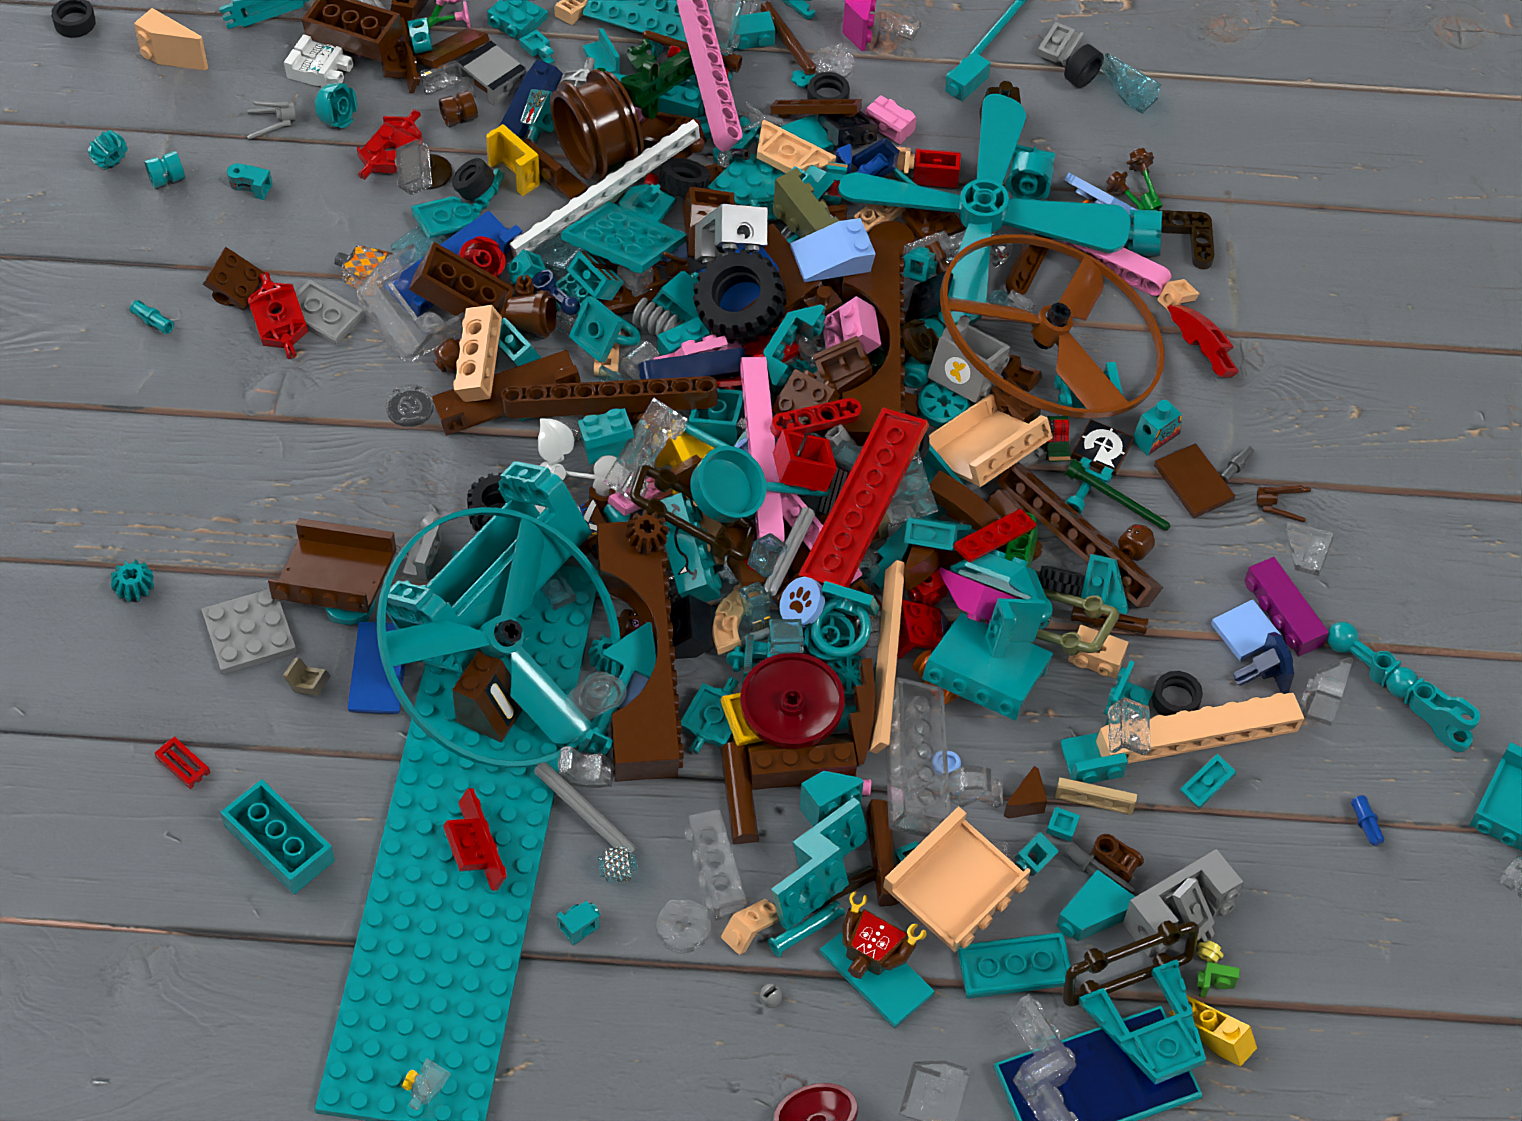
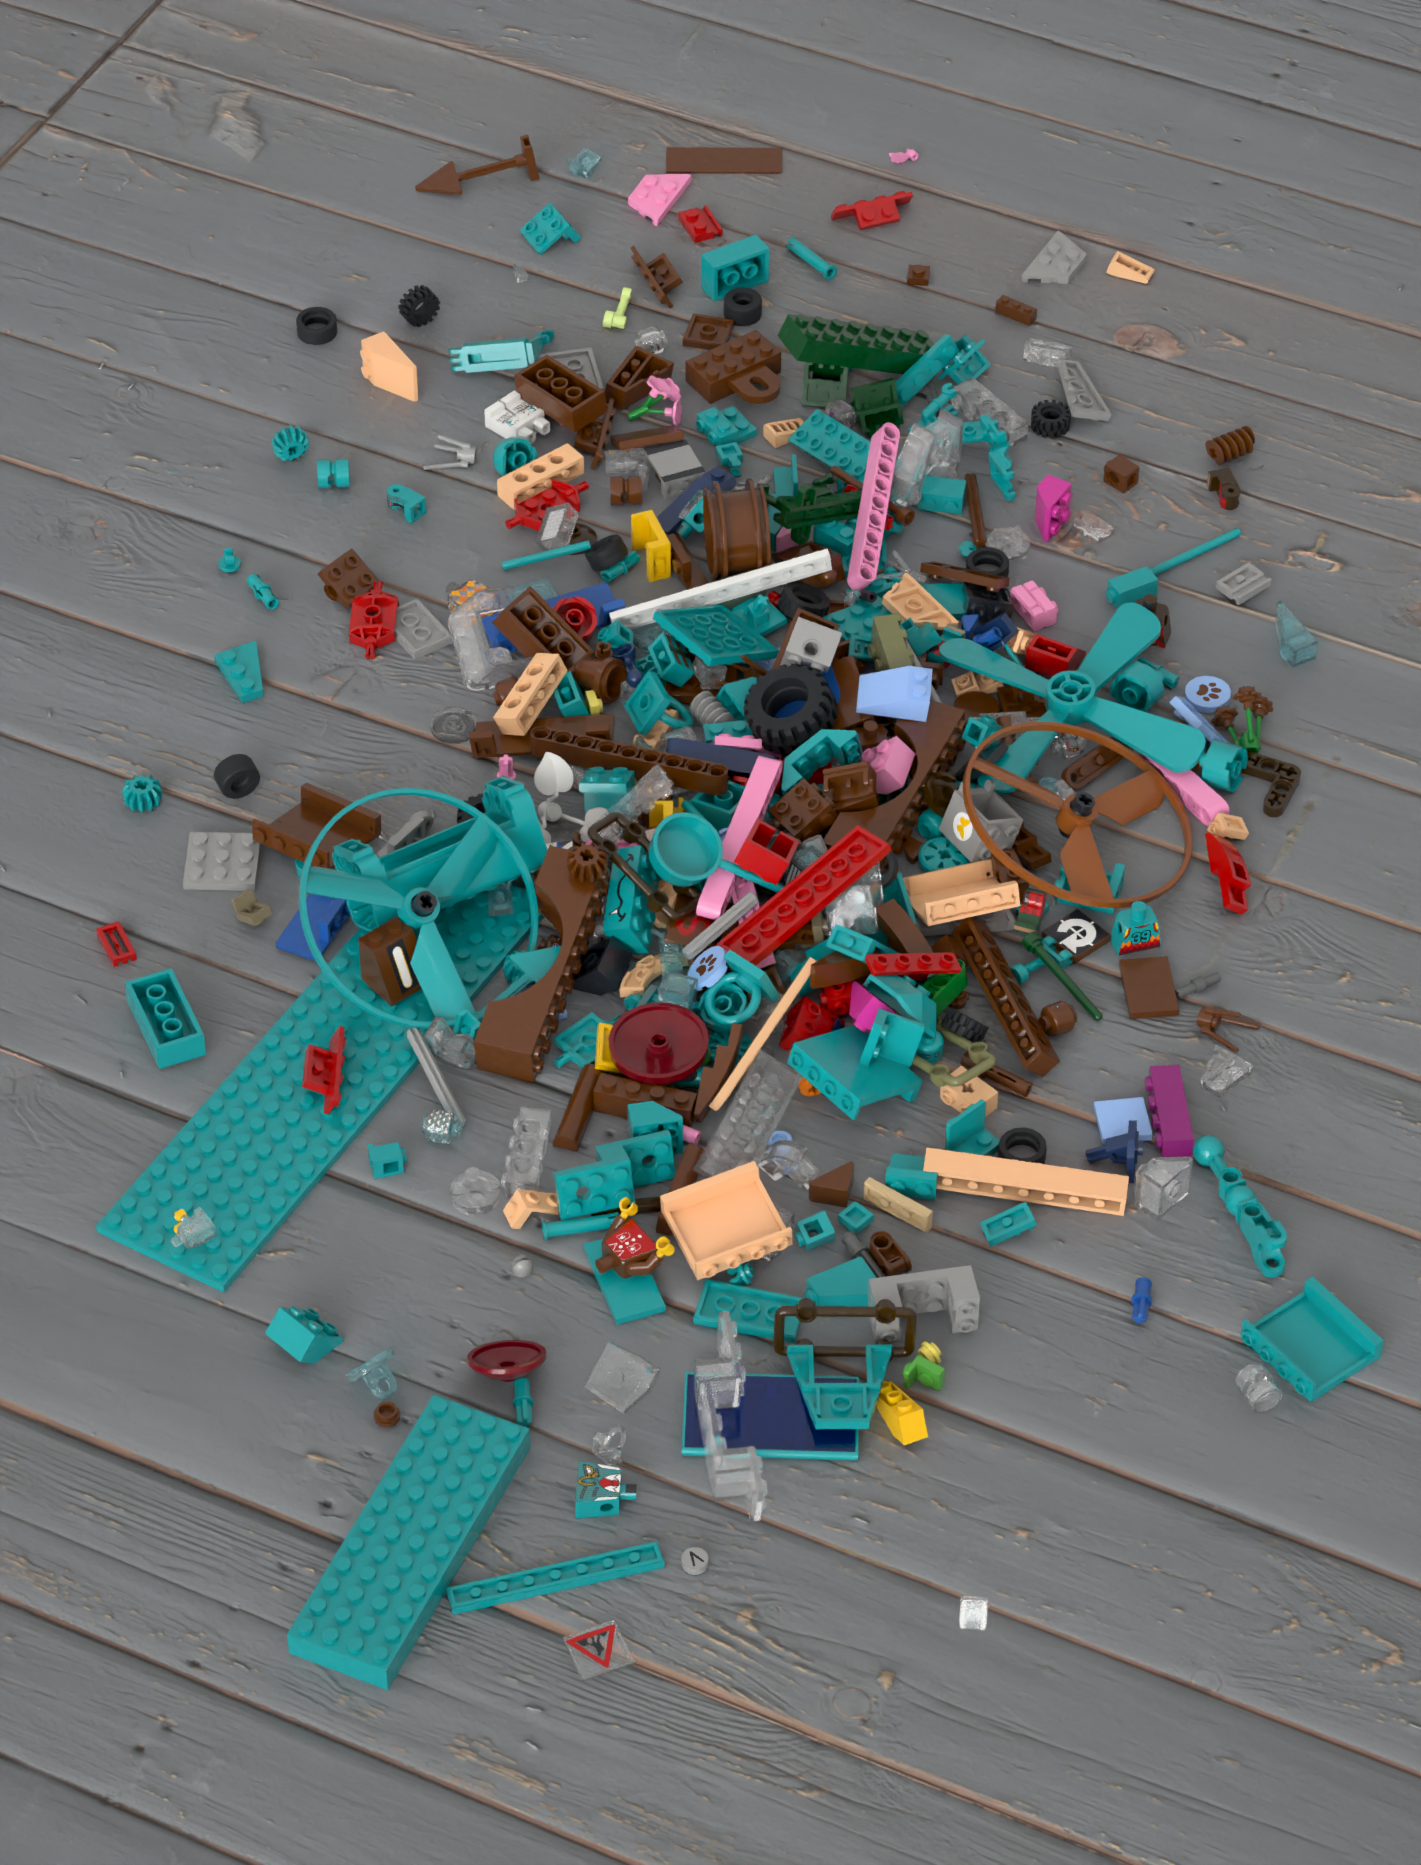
camera: 25 degrees right, 10 degrees down
teal leg [407,17,432,54] -> none
teal tile [411,196,483,238] -> none
clear piece [565,671,627,720] -> none
clear light blue bracket [747,533,788,578] -> none
red beam [770,398,862,438] -> none
black tyre [1064,44,1104,88] -> none
teal wing [1081,554,1129,614] -> none
clear bracket [1108,697,1151,756] -> none
light grey hinge [1172,878,1215,943] -> none
none -> teal wing [214,640,263,703]
none -> black tyre [214,754,261,799]
none -> teal plate [218,548,241,573]
none -> light nougat brick [497,443,584,510]
none -> bright pink axle [497,755,516,780]
none -> teal piece [502,540,591,570]
none -> light yellow plate [585,690,603,715]
none -> teal plate [726,1262,754,1286]
none -> light blue tile [1185,676,1231,713]

